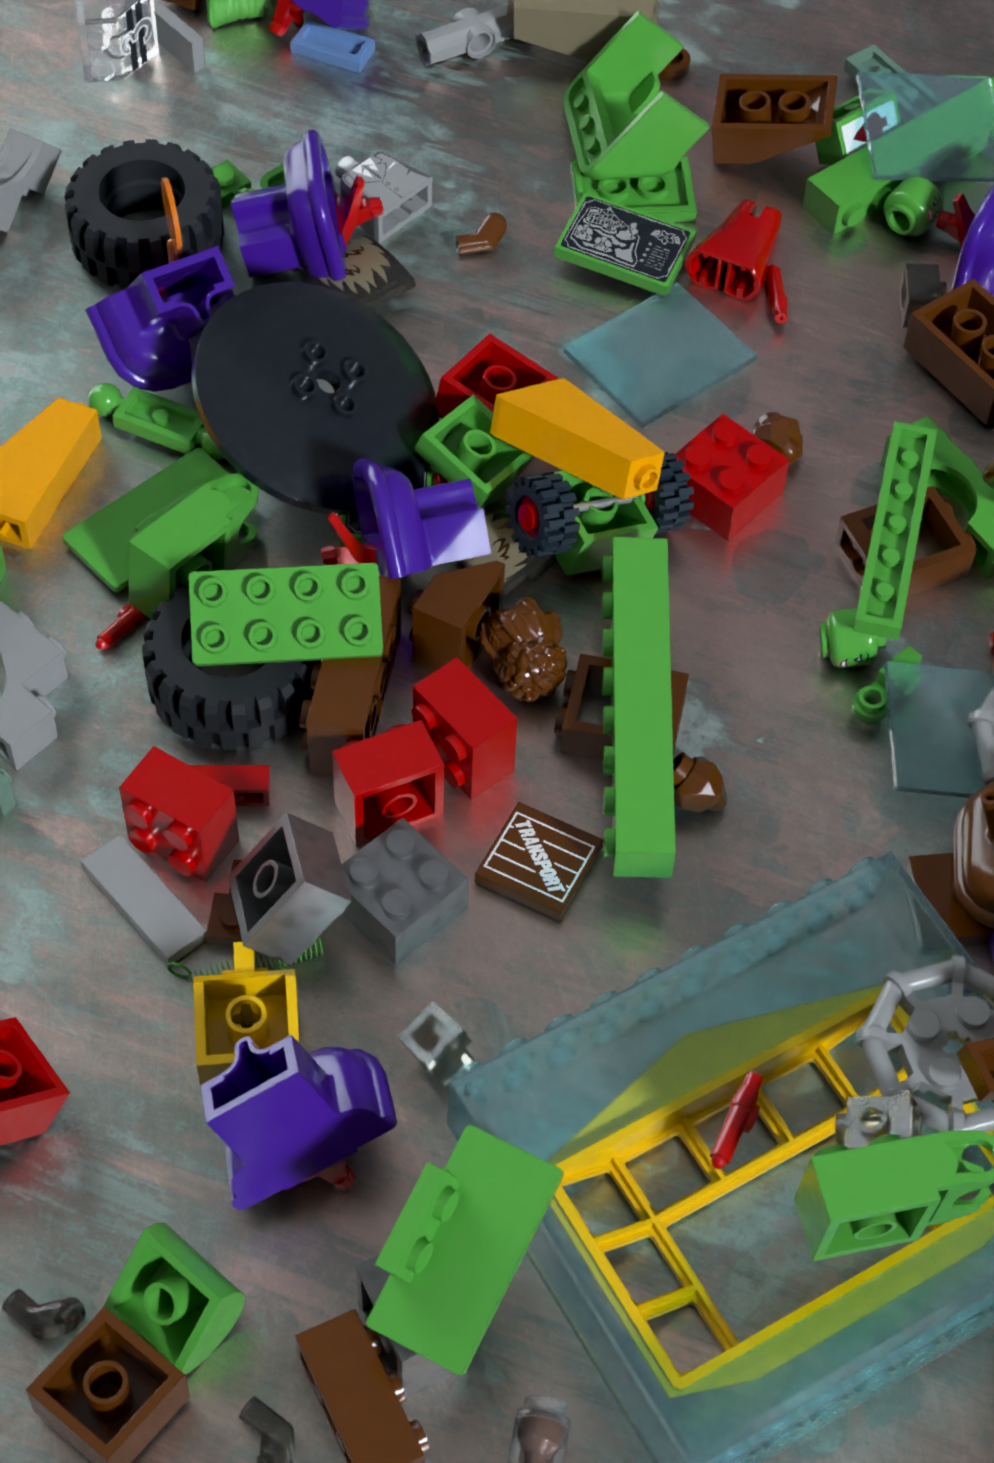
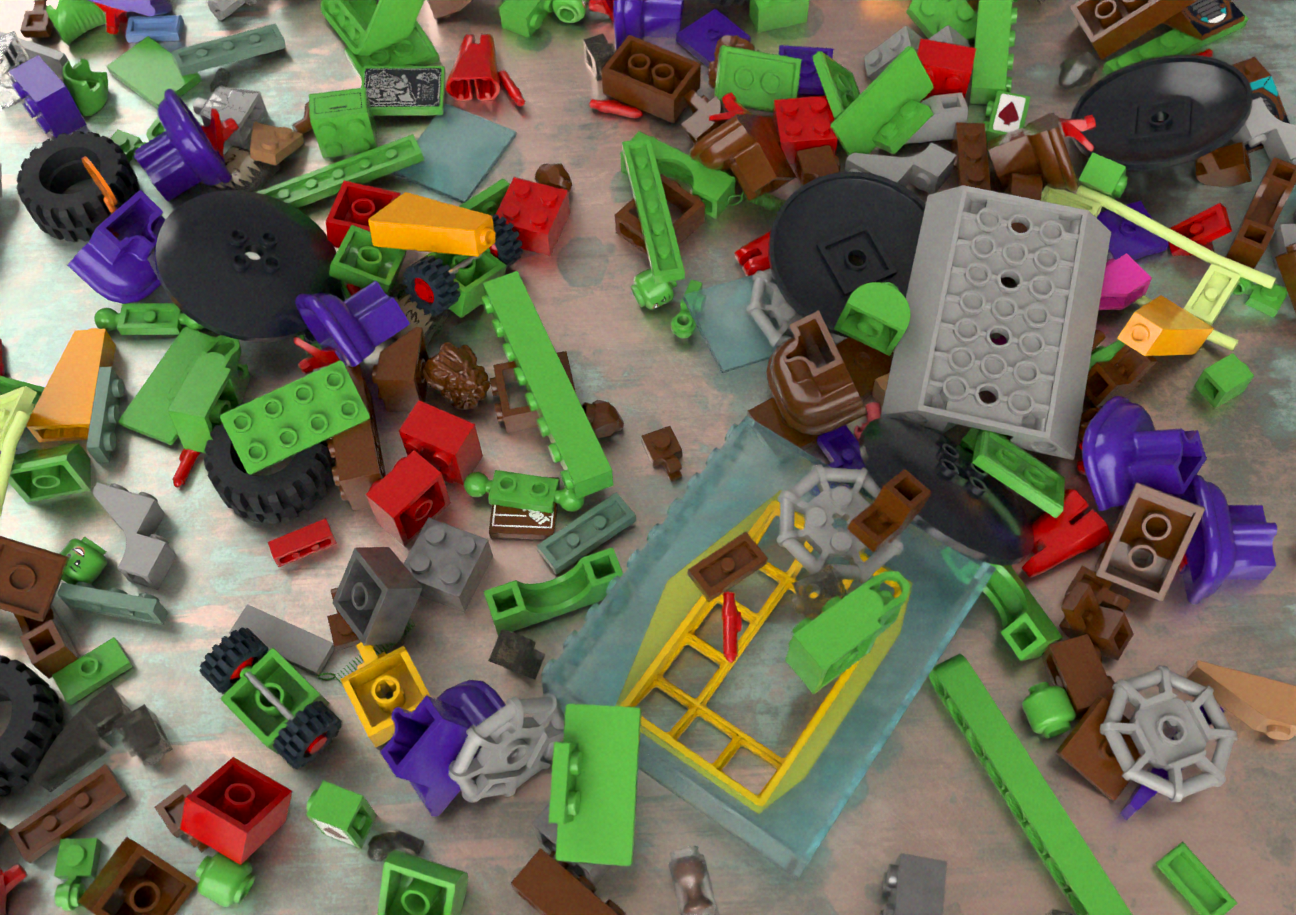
camera: 20 degrees left, 5 degrees up
red brick [119,746,239,882] -> none
none -> dark purple brick [9,55,87,139]
none -> bright green hair [61,58,108,116]
none -> sand green plate [86,366,125,463]
none -> bright green tile [106,36,202,109]
none -> sand green plate [171,24,286,76]
none -> brick [199,627,342,769]
none -> clear smoke arm [210,68,231,94]
none -> medium nougat wing [250,122,304,165]
none -> bright green plate [256,134,425,208]
none -> bright green brick [306,780,377,849]
none -> bright green brick [309,87,378,158]
none -> clear smoke arm [367,829,424,862]
none -> light grey plate [448,693,565,803]
none -> bright green plate [459,178,510,216]
none -> bright green plate [464,470,585,513]
none -> bright green arch [484,547,626,636]
none -> sand green plate [536,492,636,575]
none -> red piece [589,99,642,119]
none -> reddish brown plate [641,426,683,482]
none -> reddish brown plate [688,532,768,602]

